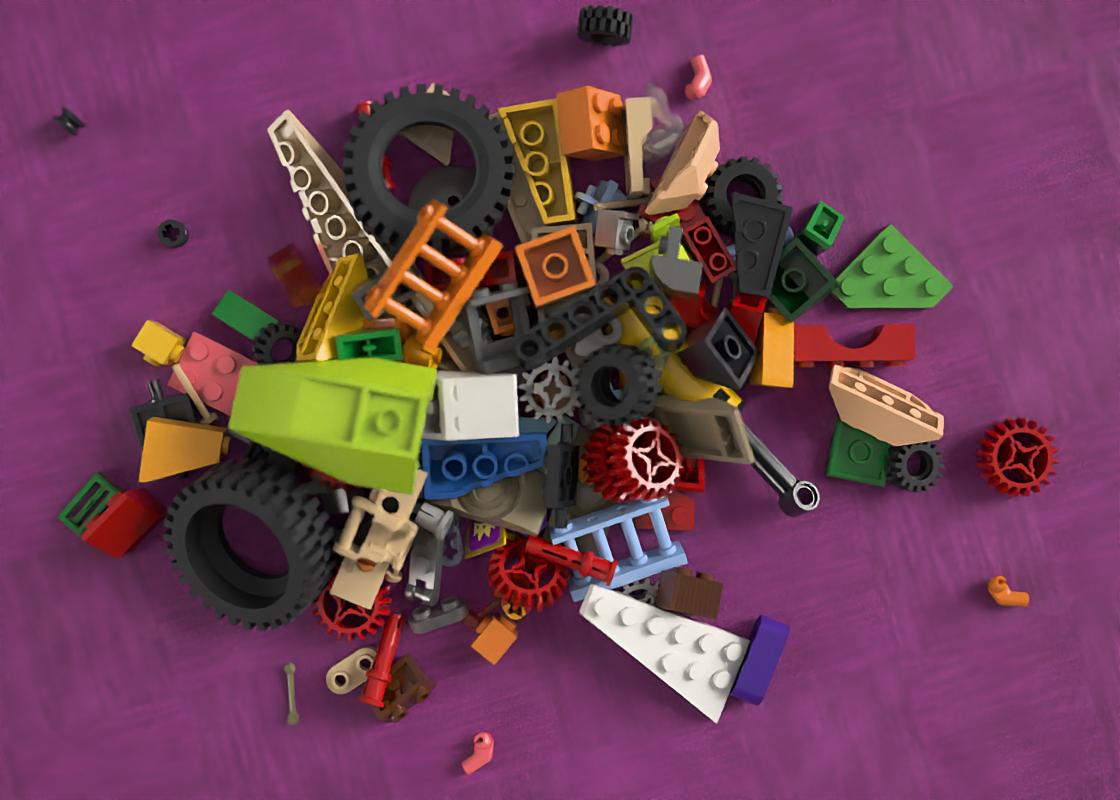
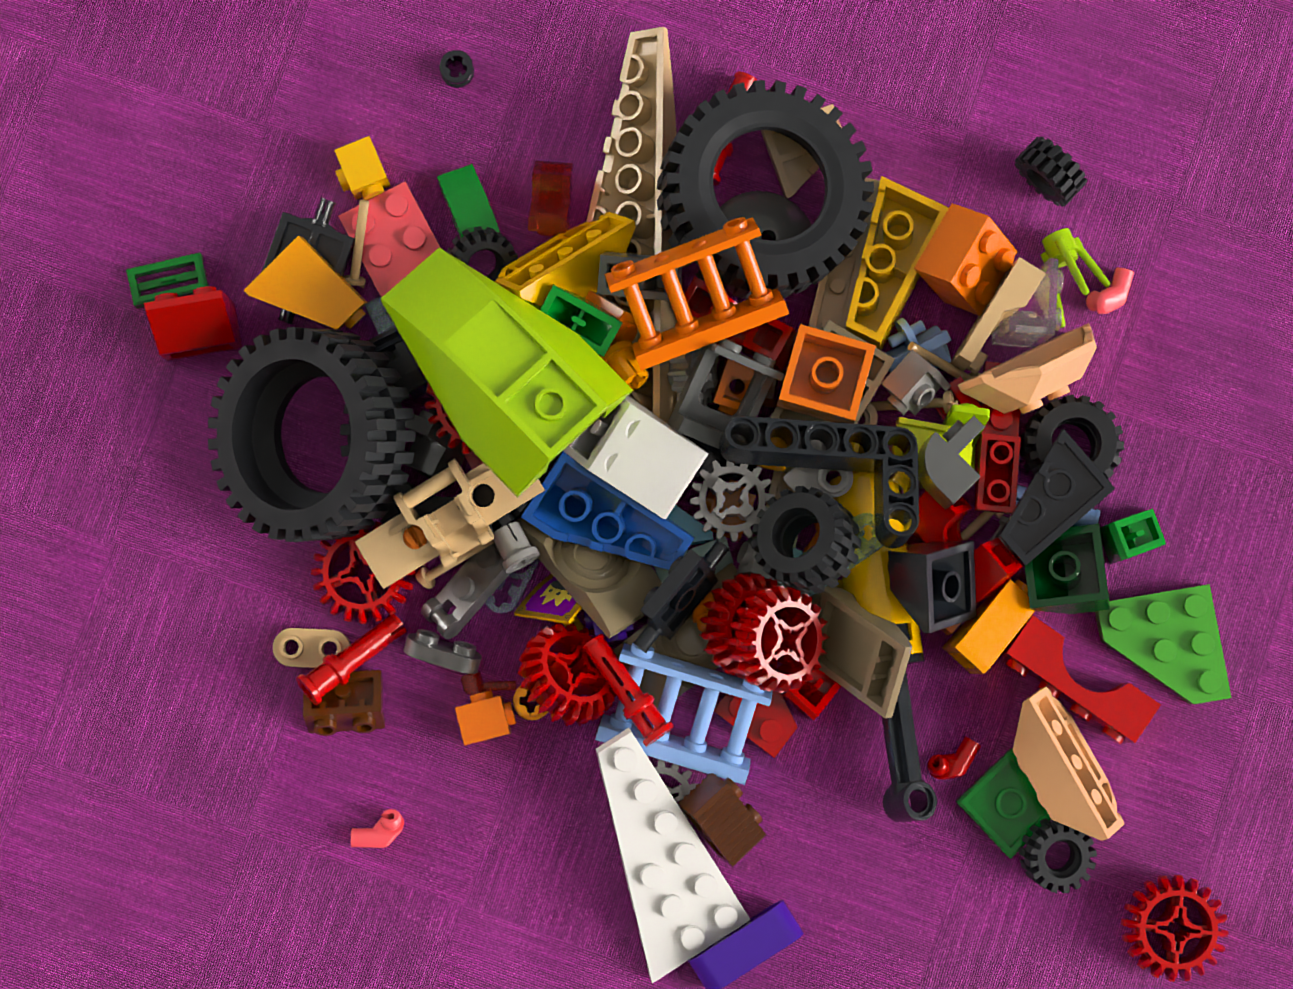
camera: 25 degrees right, 5 degrees down
olive hinge [284,662,300,725] -> none
none -> red arm [927,736,981,780]
none -> lime plant [1040,228,1110,328]

